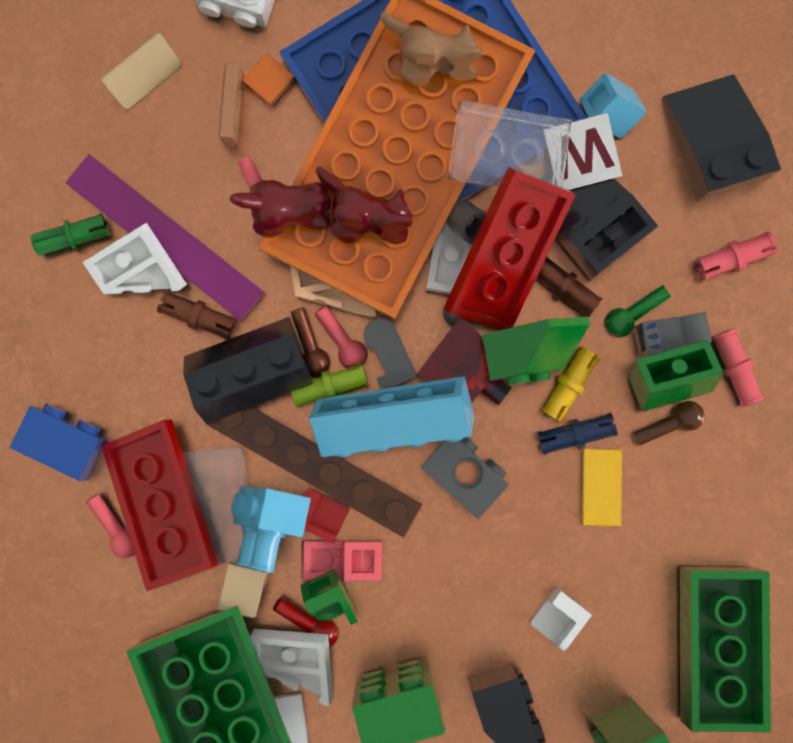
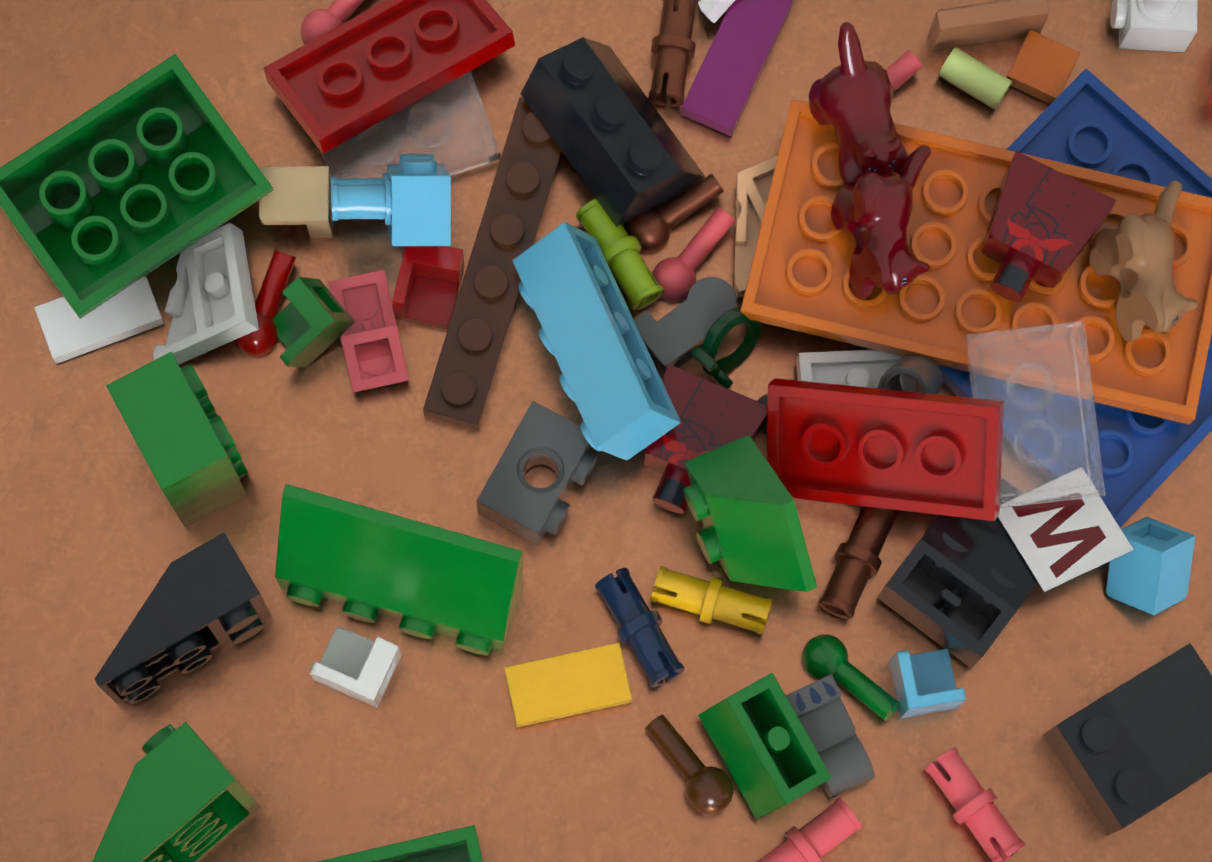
camera: 70 degrees right, 10 degrees down
none -> green slope [275,484,523,655]
none -> dark green piece [690,307,761,389]
none -> medium azure panel [888,649,966,719]
none -> yellowish green piece [938,47,1013,110]
none -> dark red torso [981,151,1116,302]

